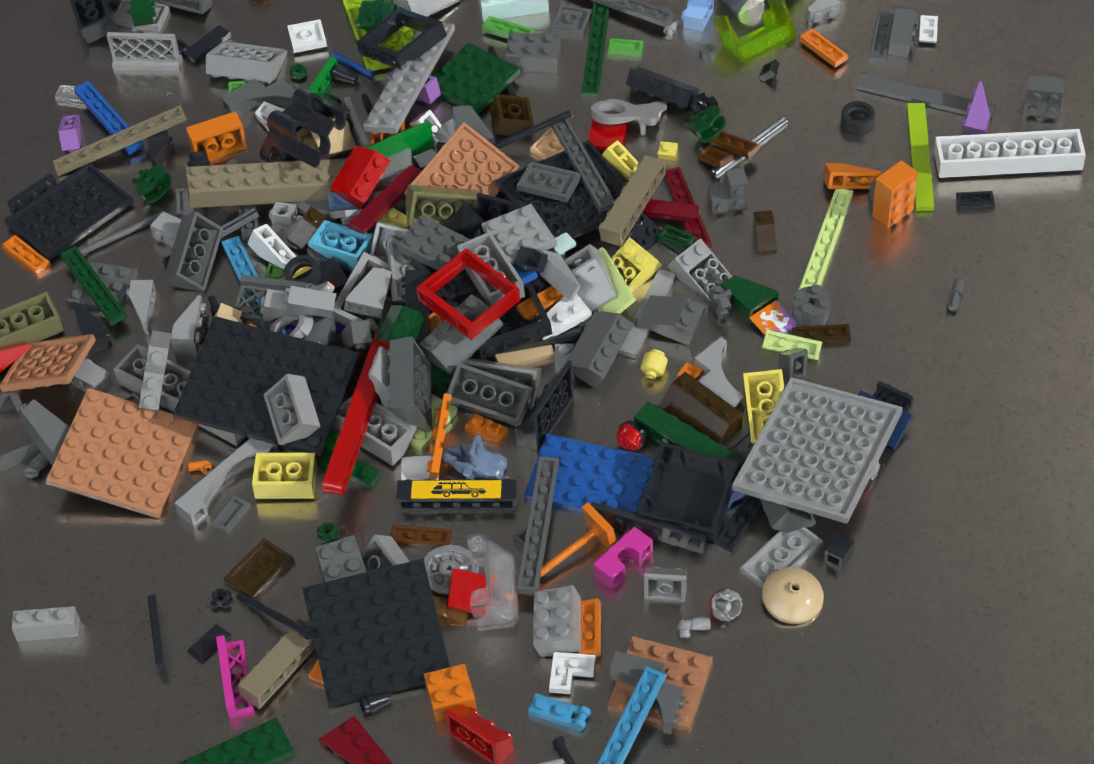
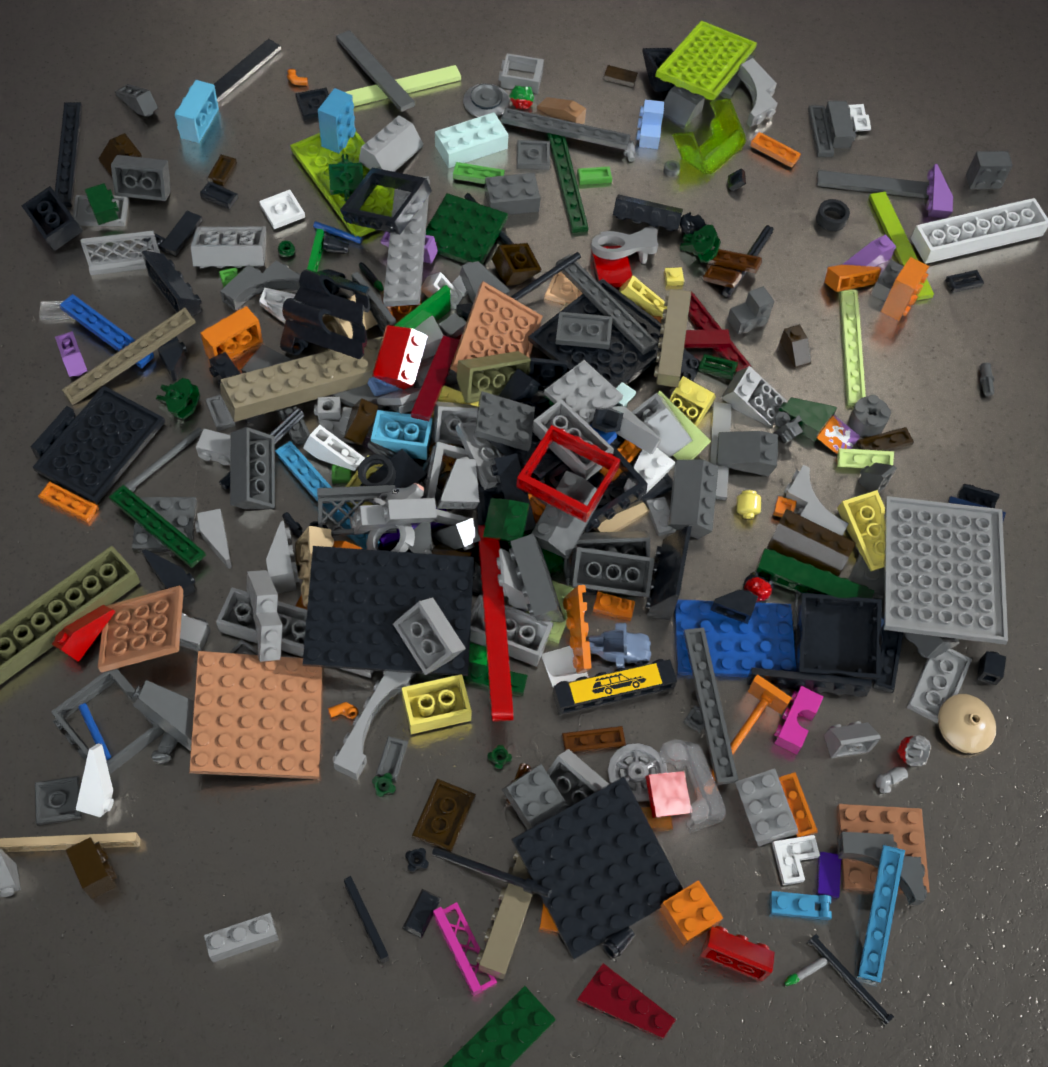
camera: 25 degrees left, 10 degrees up
none -> black slope [142,250,202,317]
none -> black tile [200,181,239,209]
none -> dark green plate [372,773,396,797]
none -> black slope [710,589,758,624]
none -> dark purple tile [816,851,841,899]
none -> medium lavender slope [842,235,896,267]

